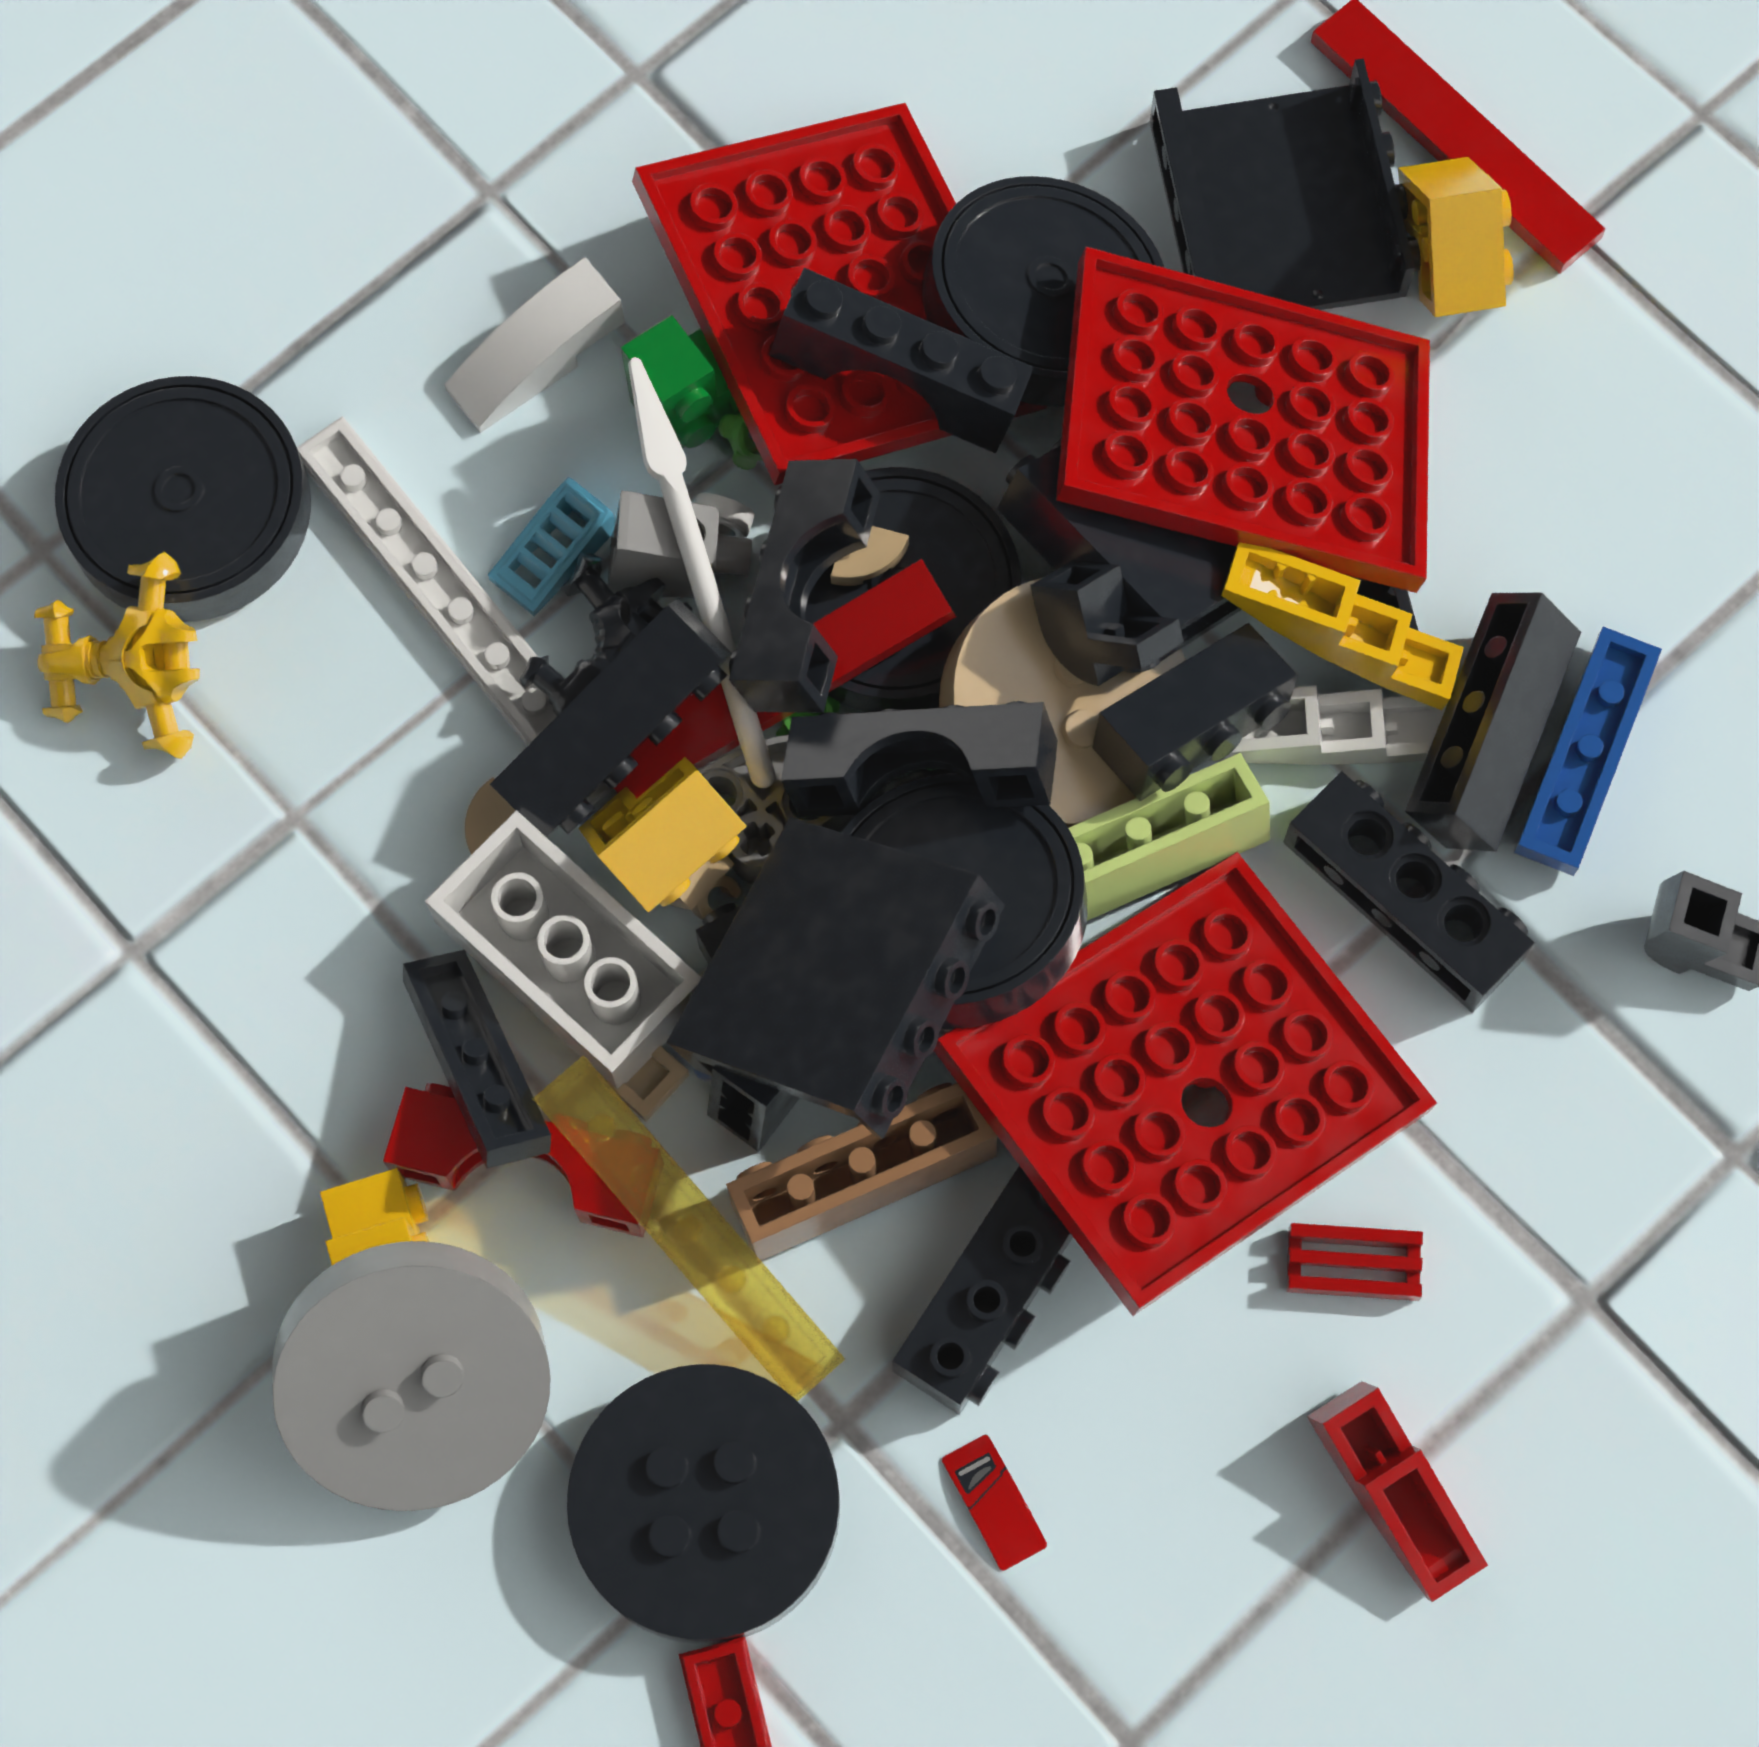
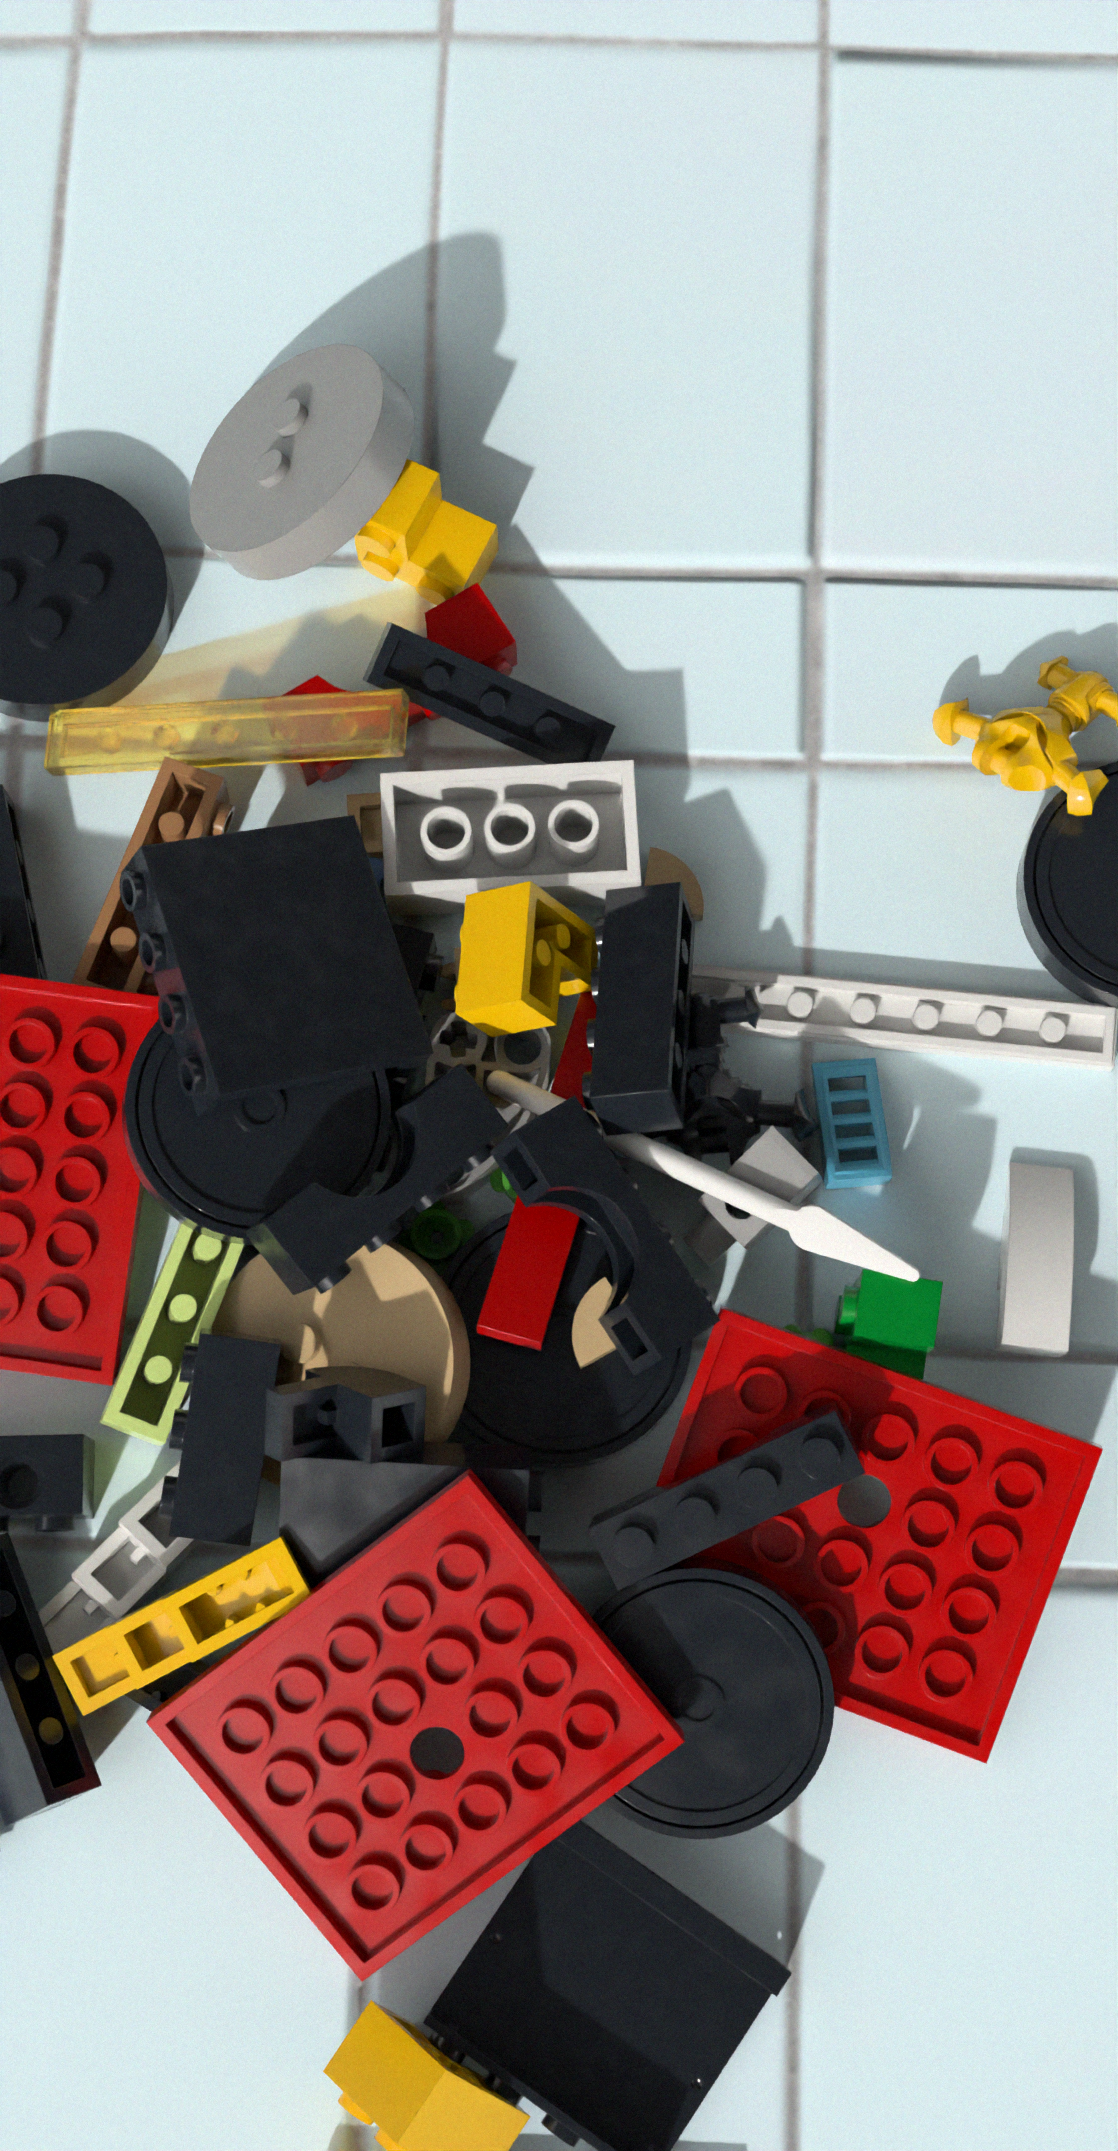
camera: 135 degrees right, 5 degrees up
white tile [694,493,755,538] -> none

